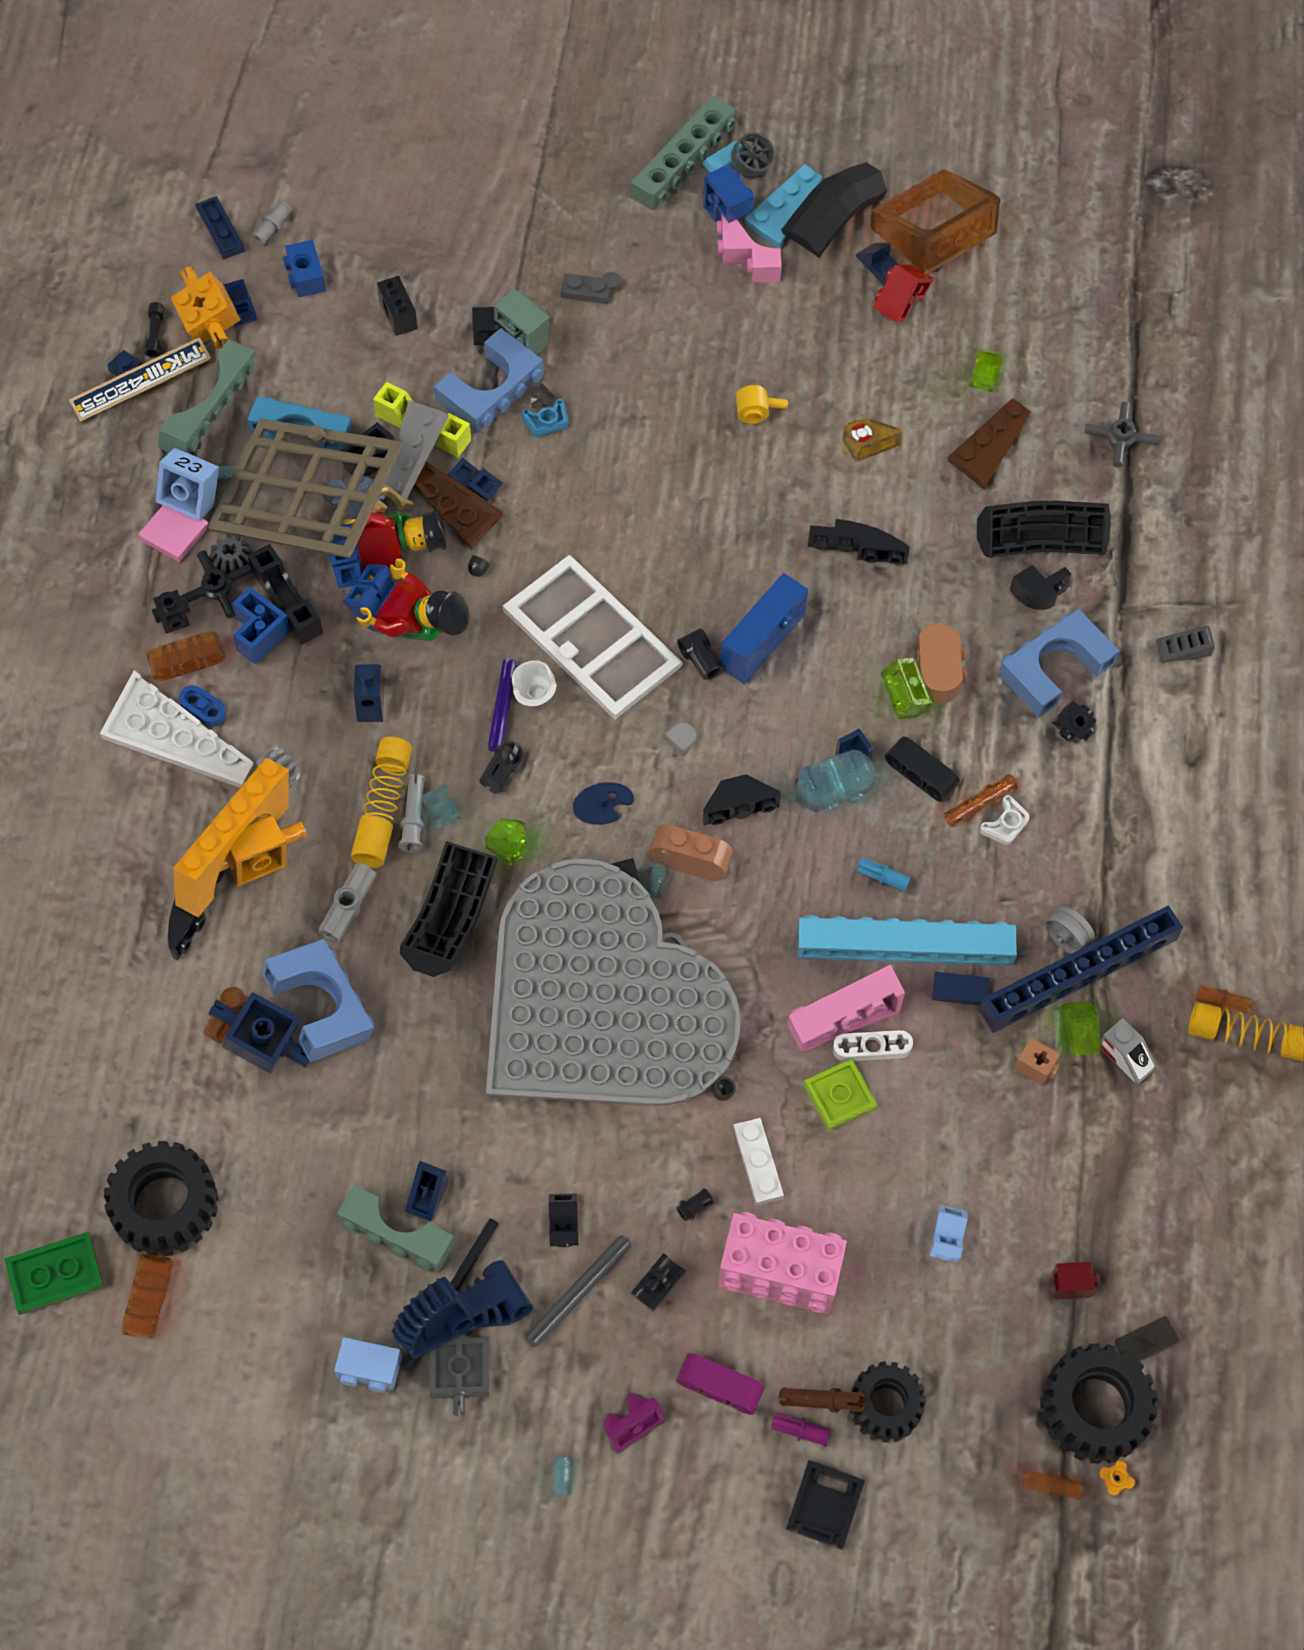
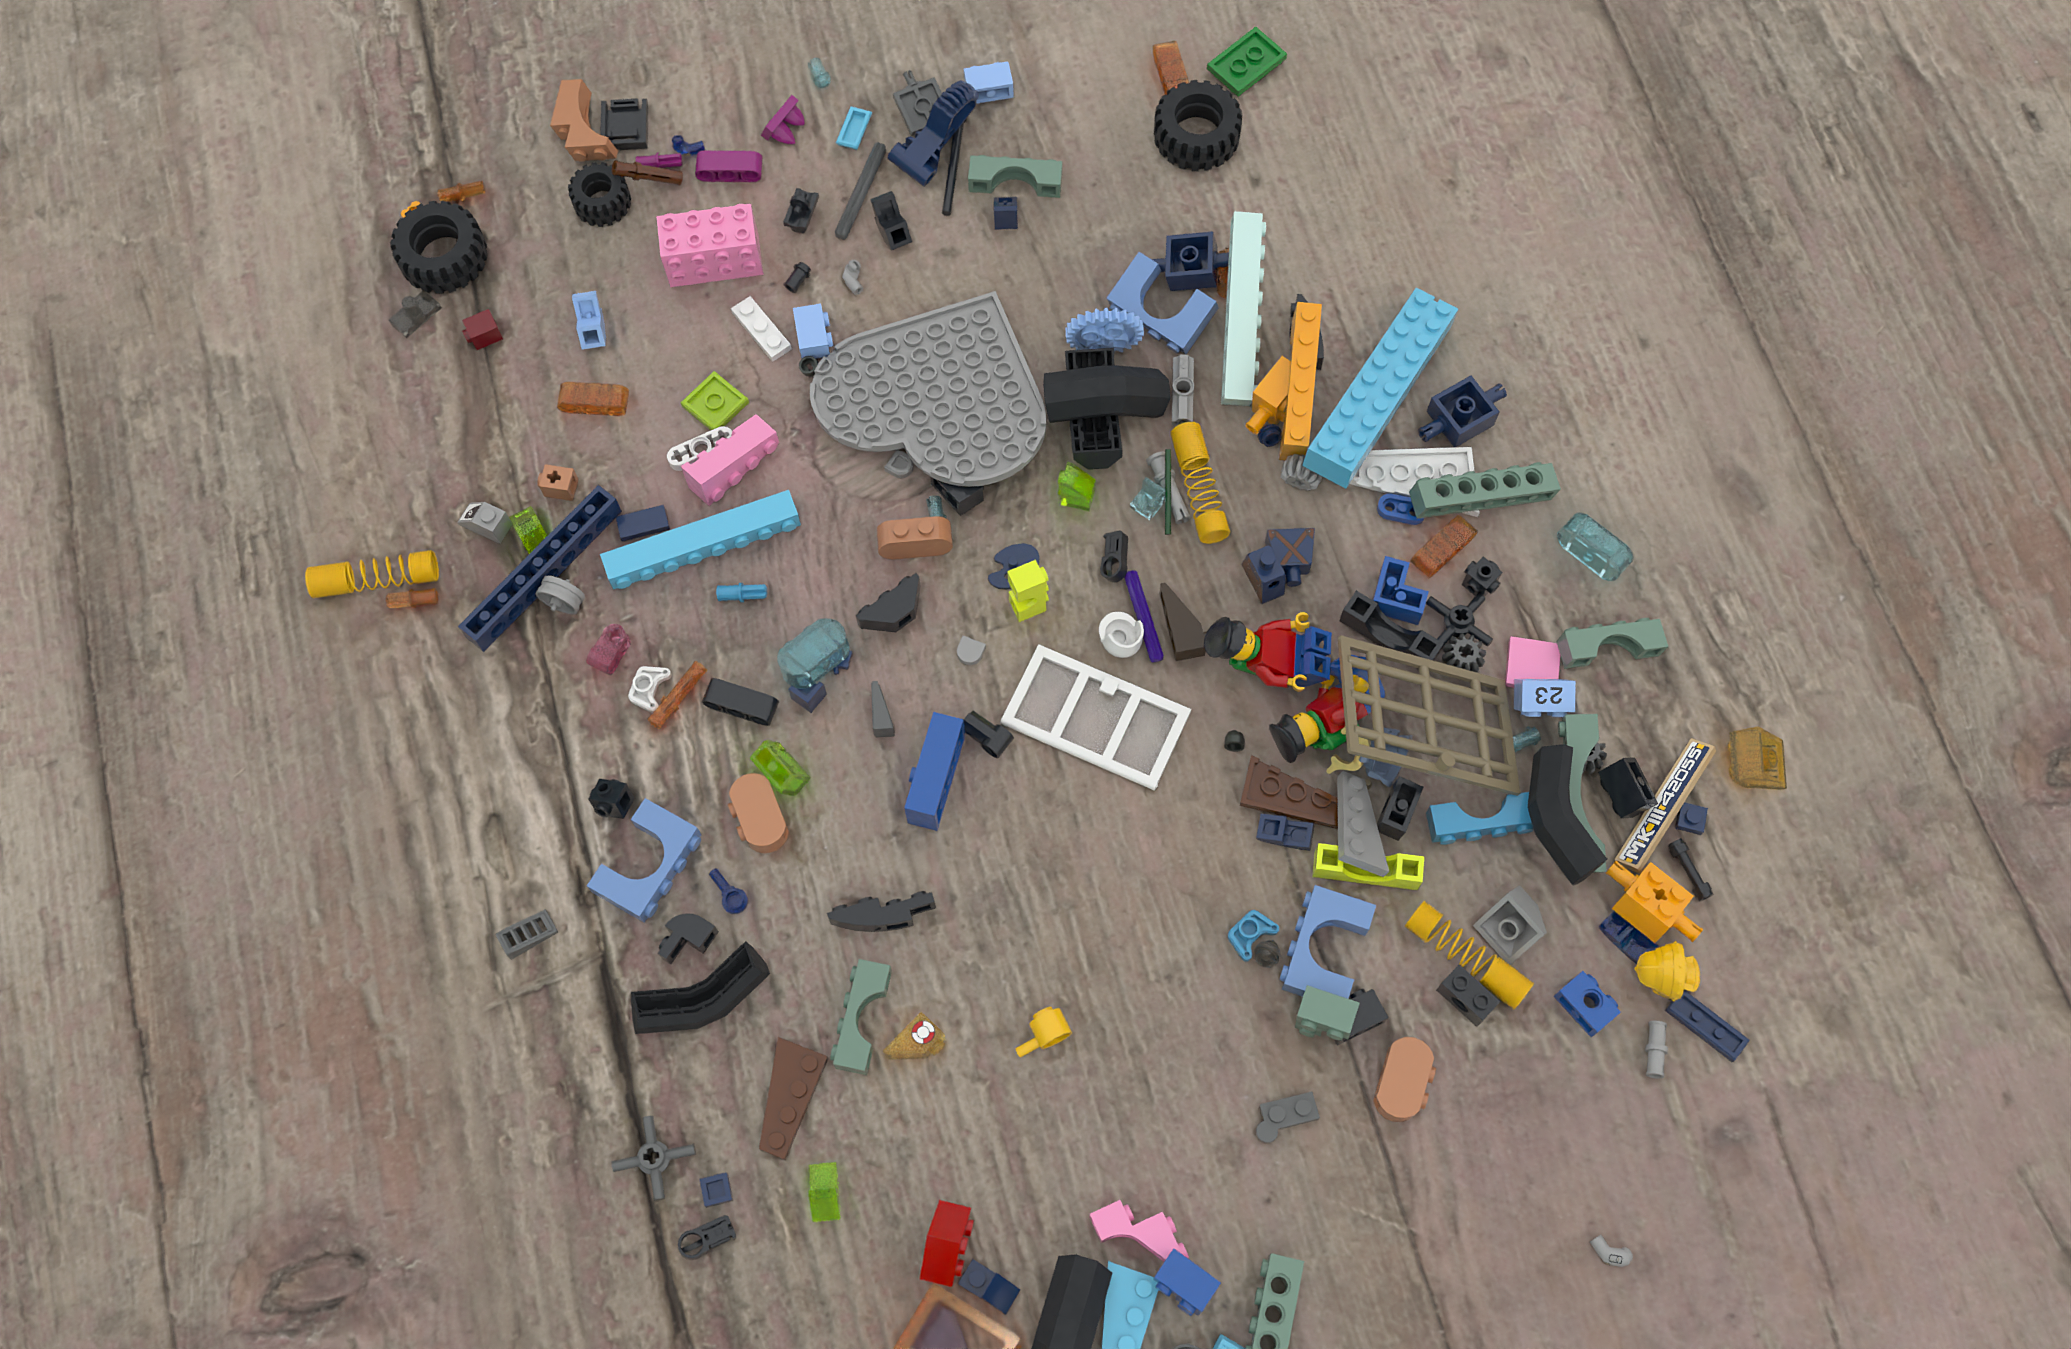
camera: 160 degrees right, 5 degrees up
none -> nougat arch [550,79,618,162]
none -> clear orange beam [557,382,629,416]
none -> clear pink piece [586,624,631,675]
none -> clear blue arm [672,135,705,157]
none -> black piece [678,1215,736,1260]
none -> dark blue plate [699,1172,733,1208]
none -> clear blue plate [709,868,748,914]
none -> light blue brick [793,303,833,359]
none -> sand green arch [830,959,892,1075]
none -> medium azure tile [836,106,872,150]
none -> light grey arm [842,260,864,295]
none -> dark grey slope [871,681,895,738]
none -> neon yellow arch [1007,560,1049,622]
none -> black piece [1043,365,1171,423]
none -> light blue gear [1065,308,1144,352]
none -> dark brown slope [1159,583,1207,661]
none -> dark green axle [1165,449,1171,535]
none -> light aqua brick [1221,211,1266,406]
none -> dark blue plate [1258,424,1282,447]
none -> dark blue torso [1265,528,1315,587]
none -> medium azure piece [1302,288,1458,489]
none -> nougat brick [1373,1037,1436,1122]
none -> yellow piece [1405,901,1534,1010]
none -> sand green brick [1409,462,1561,519]
none -> dark blue brick [1418,375,1507,447]
none -> light grey slope [1473,885,1547,965]
none -> black piece [1527,744,1608,885]
none -> sand green arch [1556,618,1669,669]
none -> clear light blue brick [1557,513,1634,581]
none -> light grey arm [1590,1235,1633,1267]
none -> black brick [1598,757,1658,819]
none -> yellow head [1634,941,1700,1001]
none -> clear yellow slope [1728,726,1787,790]

